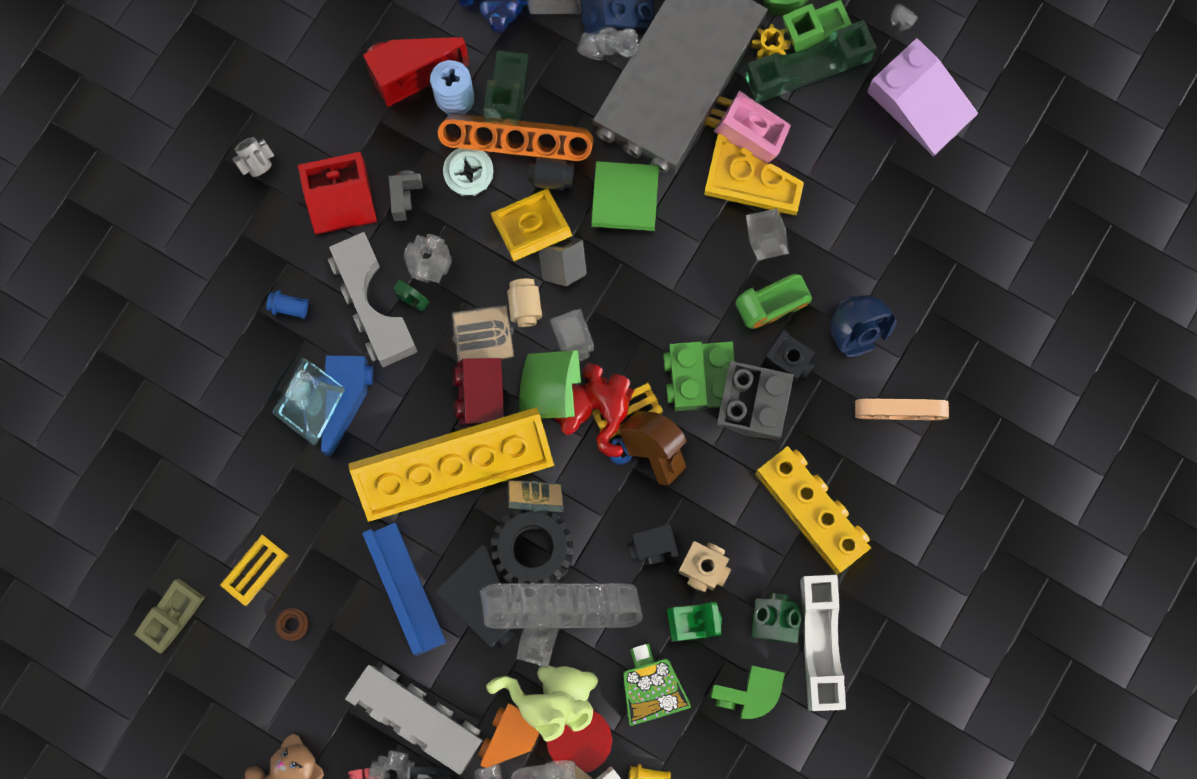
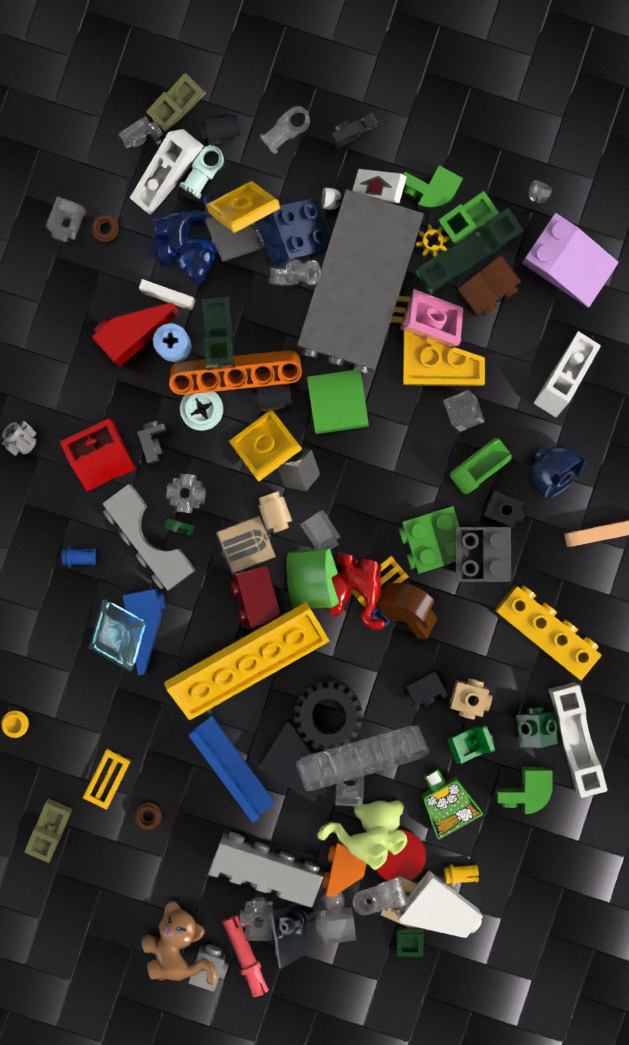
camera: 15 degrees left, 10 degrees up
piece [508,480,564,512] -> none
none -> yellow plate [1,710,29,738]
none -> white tile [139,279,195,310]
none -> reddish brown brick [457,256,521,316]
none -> white slope [534,331,601,417]

